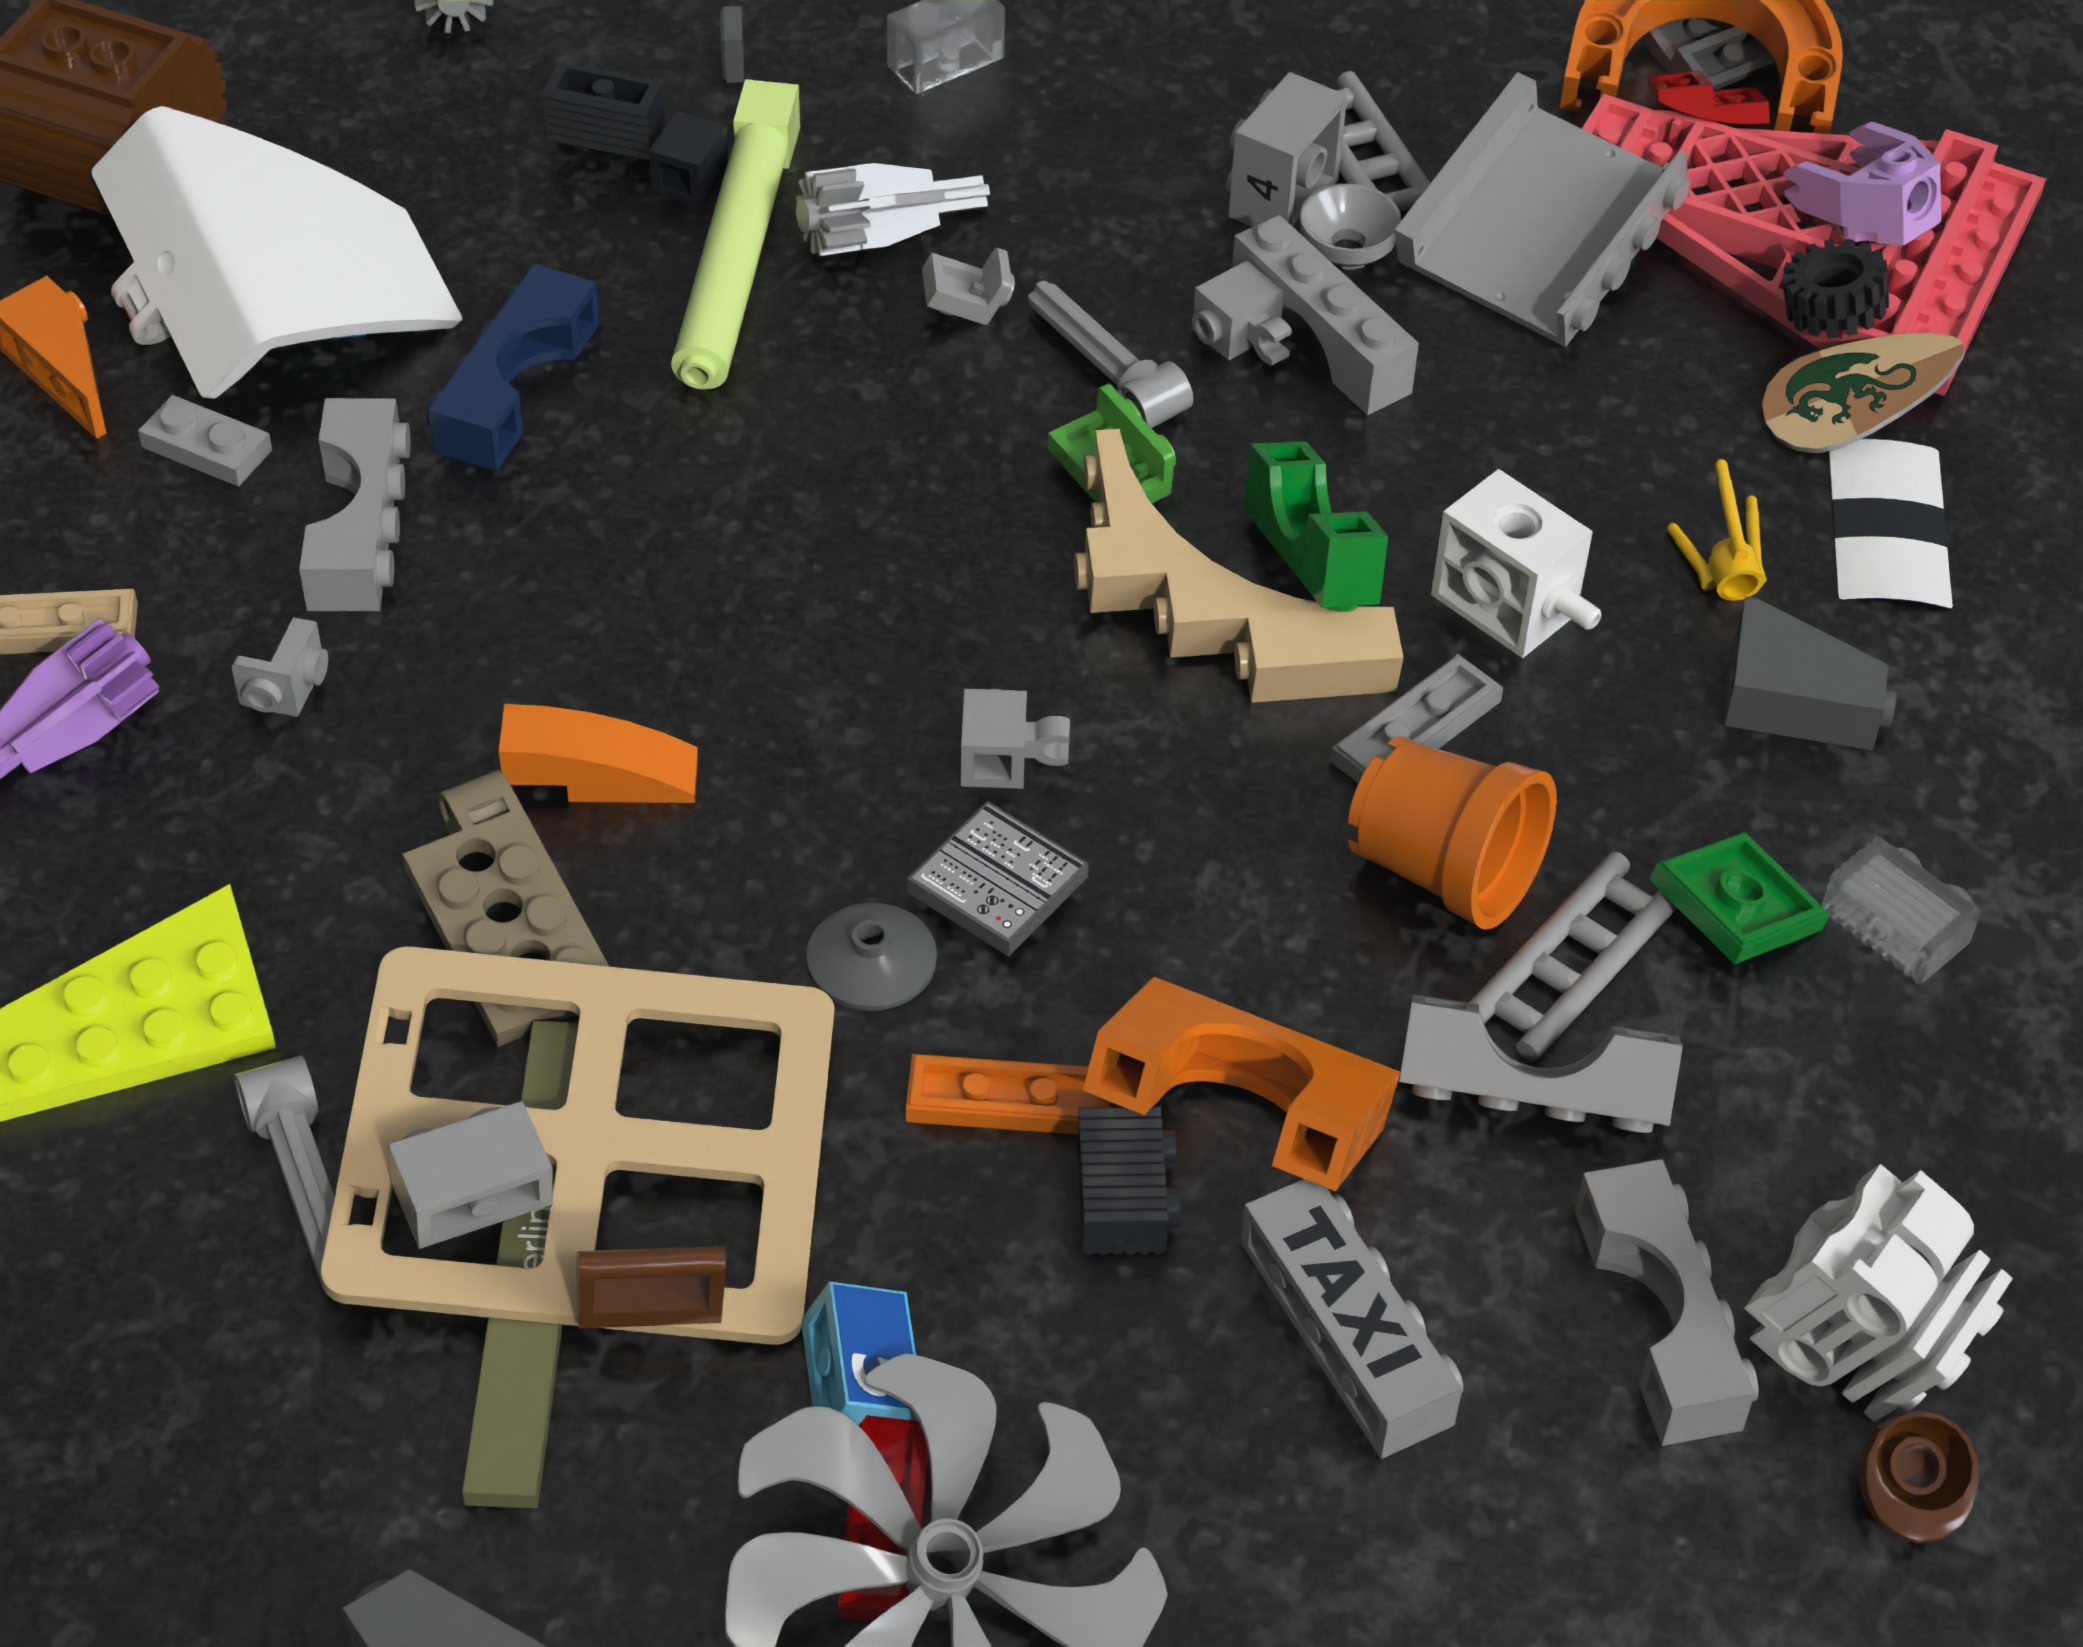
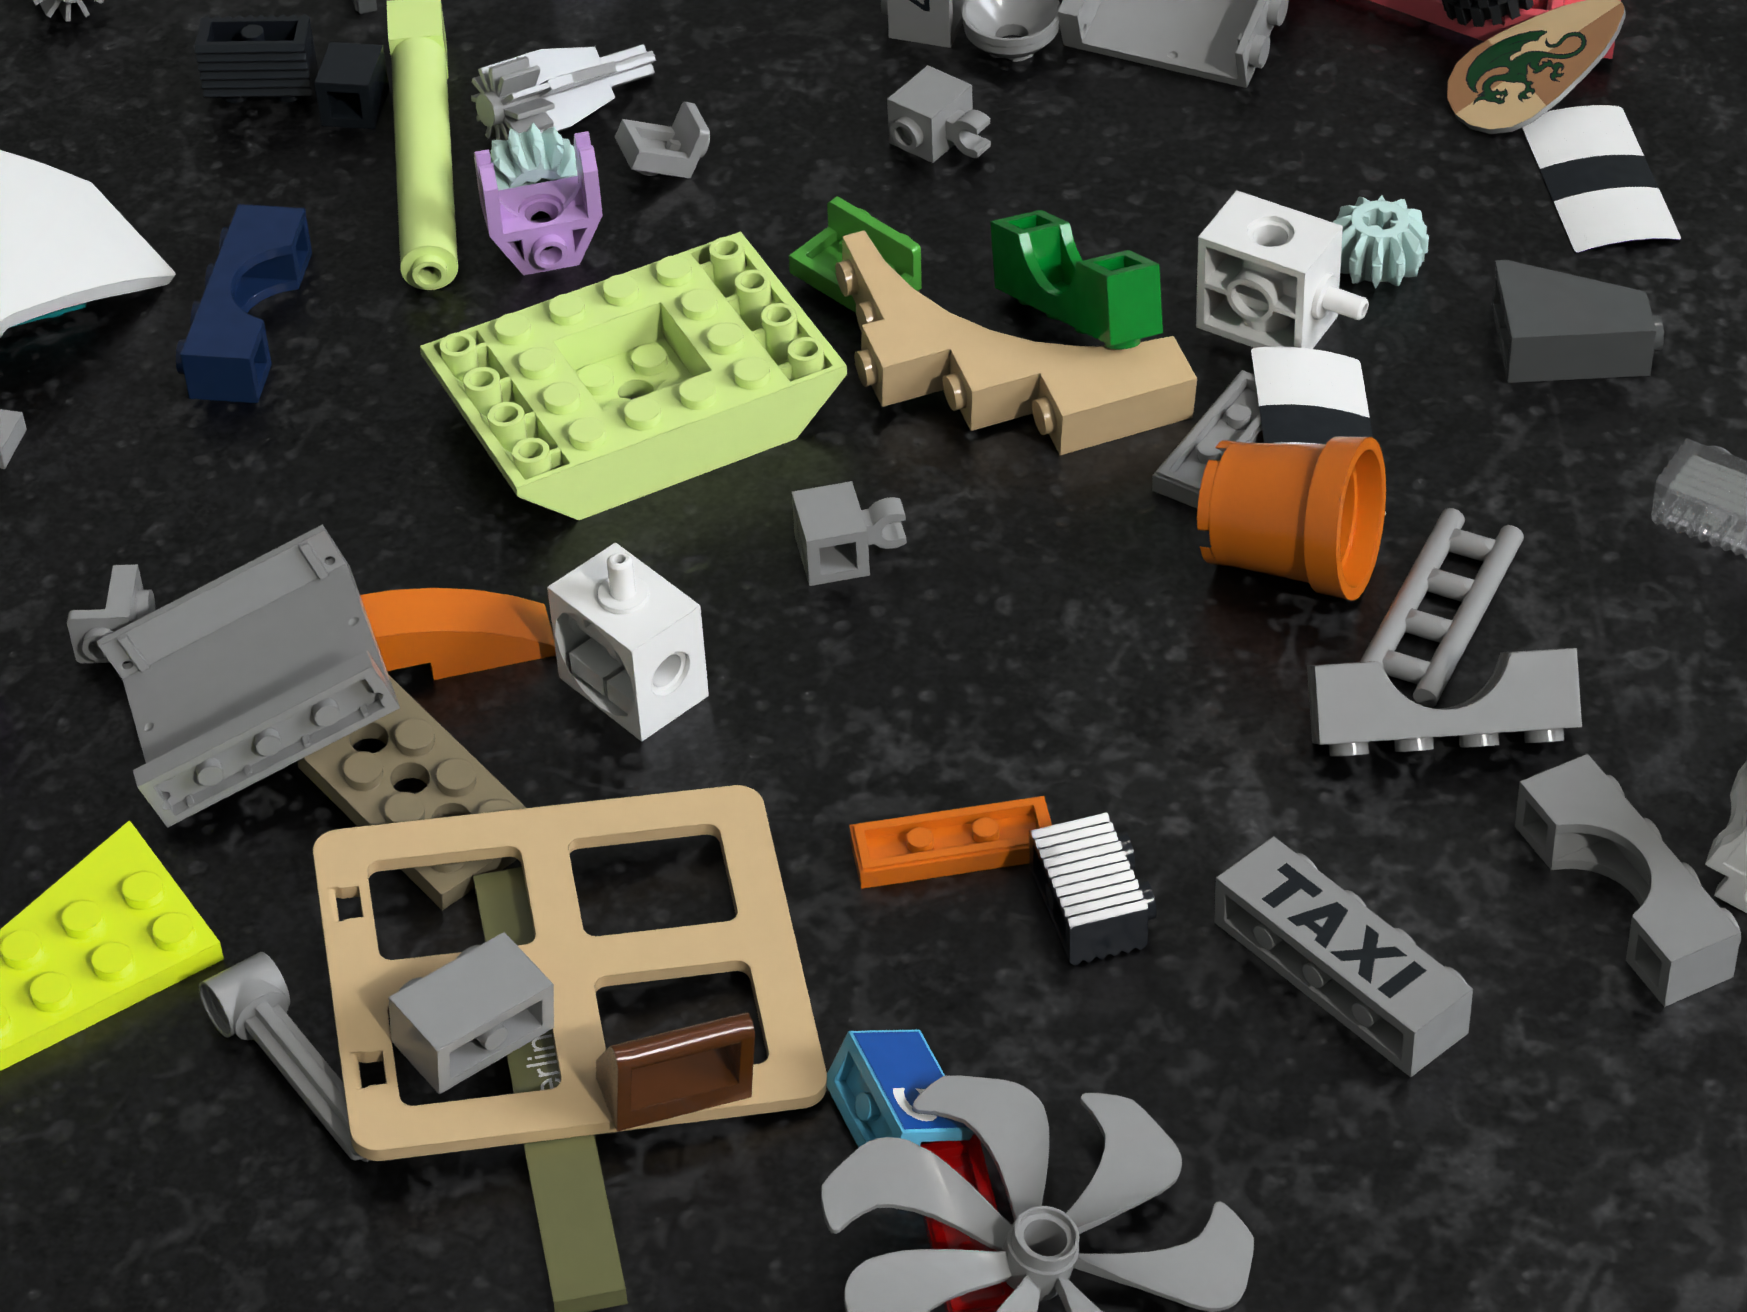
camera: 10 degrees left, 5 degrees down
light grey arch [299,398,411,611] -> none
dark grey dish [806,903,937,1011] -> none
tile [907,801,1089,957] -> none
light grey axle [1028,280,1193,428] -> none
orange arch [1082,977,1401,1191] -> none
light grey arch [1232,215,1419,415] -> none
green tile [1649,832,1830,965] -> none
yellow plant [1667,459,1767,601] -> none
none -> light grey panel [97,524,400,828]
none -> yellowish green slope [420,231,847,520]
none -> lavender piece [474,131,603,275]
none -> light aqua gear [490,123,577,220]
none -> white piece [547,542,709,742]
none -> white sticker [1251,347,1386,515]
none -> light aqua gear [1333,195,1429,289]

